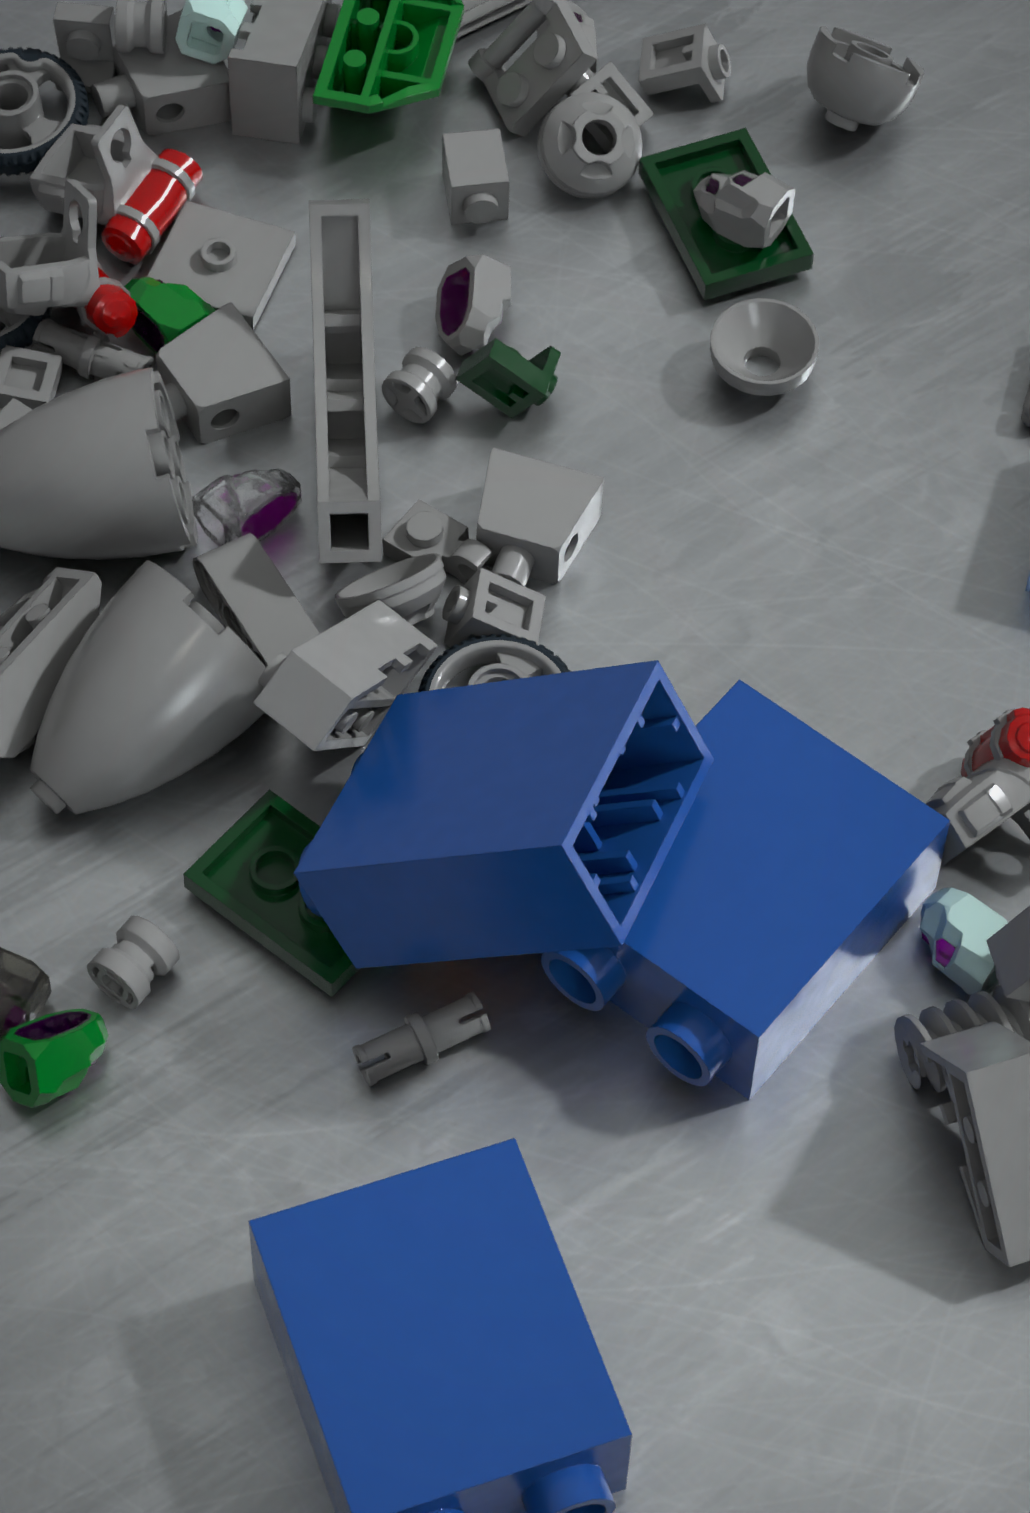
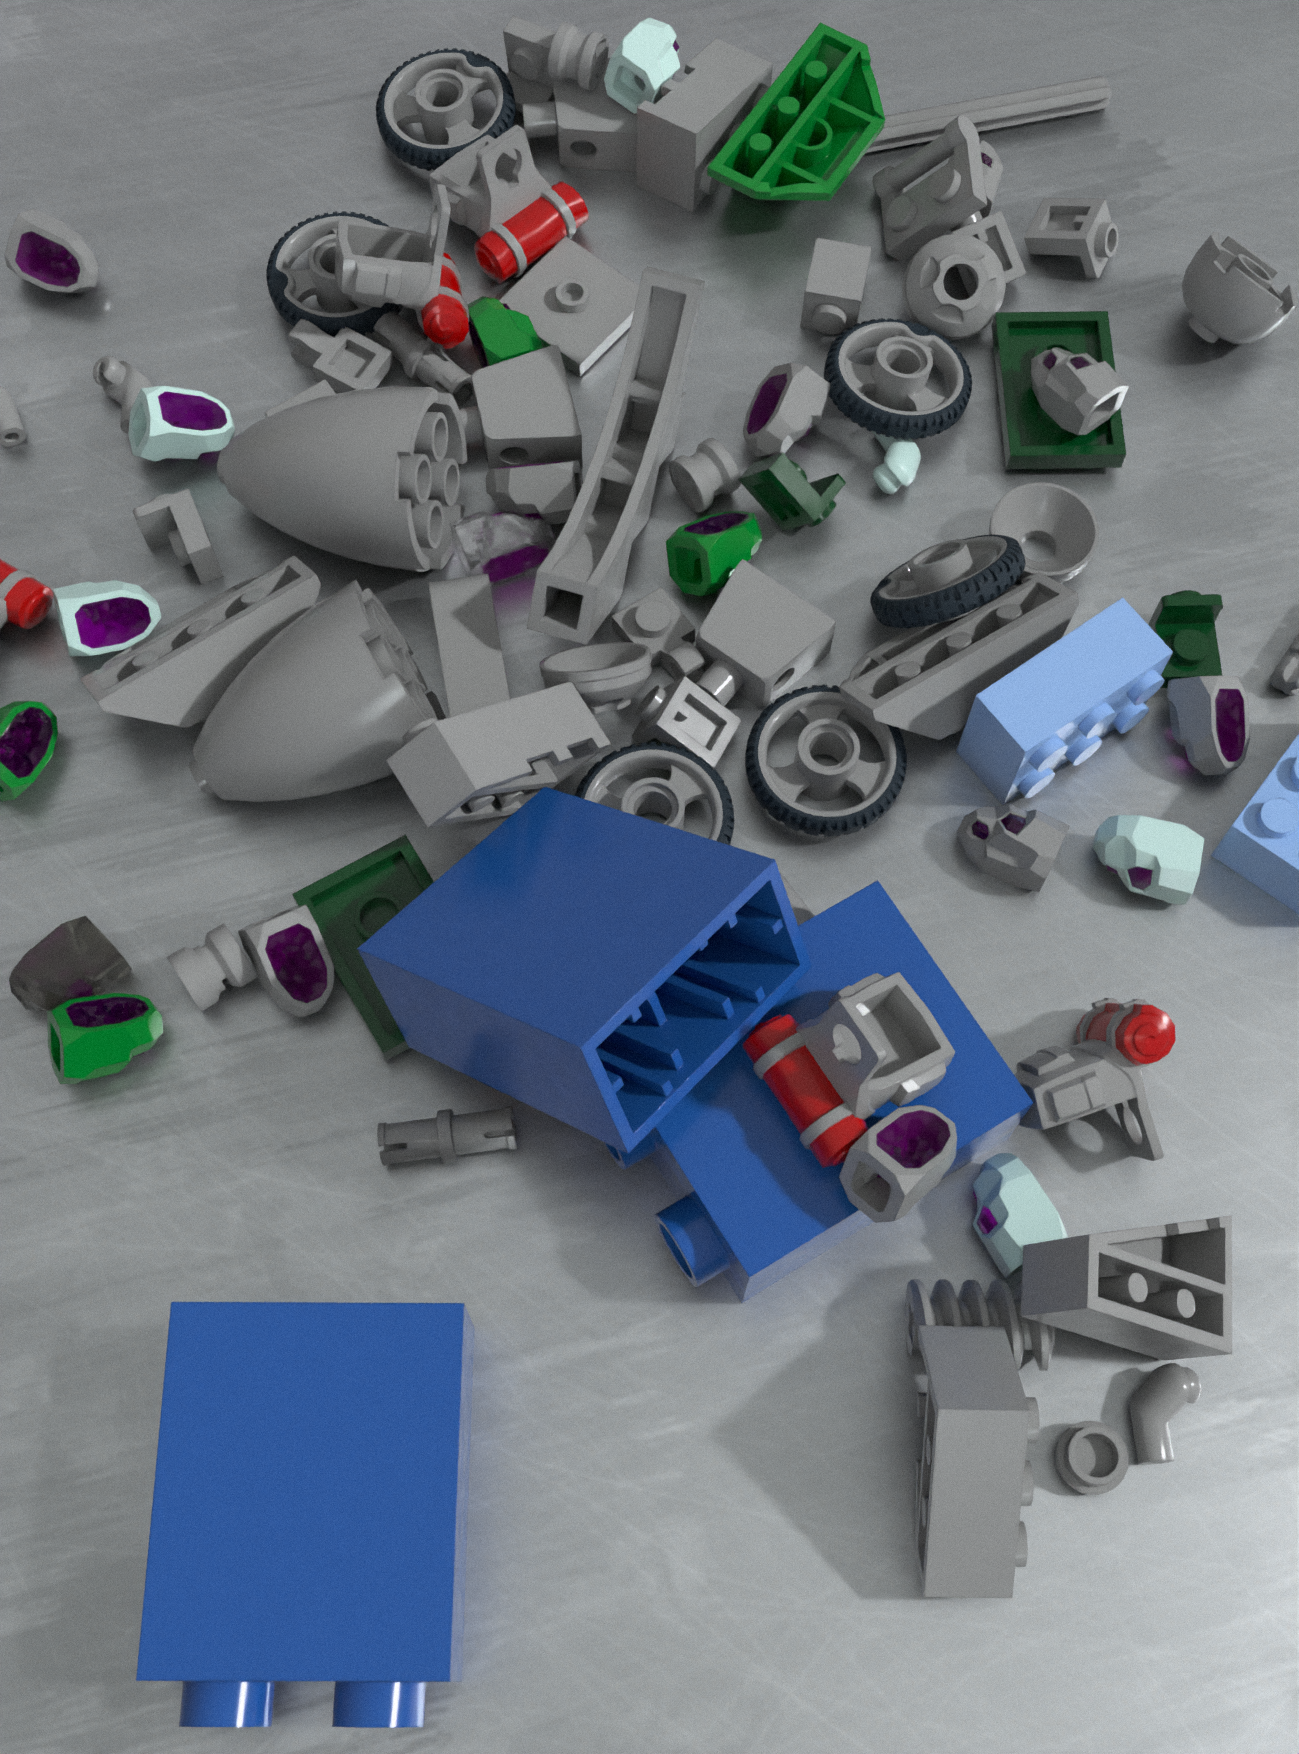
camera: 20 degrees right, 10 degrees up
none -> rock [238,905,334,1017]
none -> light grey rock [485,460,583,525]
none -> green rock [666,511,762,597]
none -> light grey piece [743,972,955,1168]
none -> light grey wheel [745,685,907,837]
none -> light grey wheel [824,318,972,440]
none -> light grey wedge [839,572,1079,740]
none -> light grey rock [839,1105,957,1223]
none -> wheel [870,534,1026,628]
none -> light aqua arm [872,431,921,495]
none -> light blue brick [956,598,1173,805]
none -> light grey rock [957,804,1070,892]
none -> light aqua rock [1093,815,1205,905]
none -> dark green bracket [1148,590,1223,689]
none -> light grey rock [1167,676,1250,775]

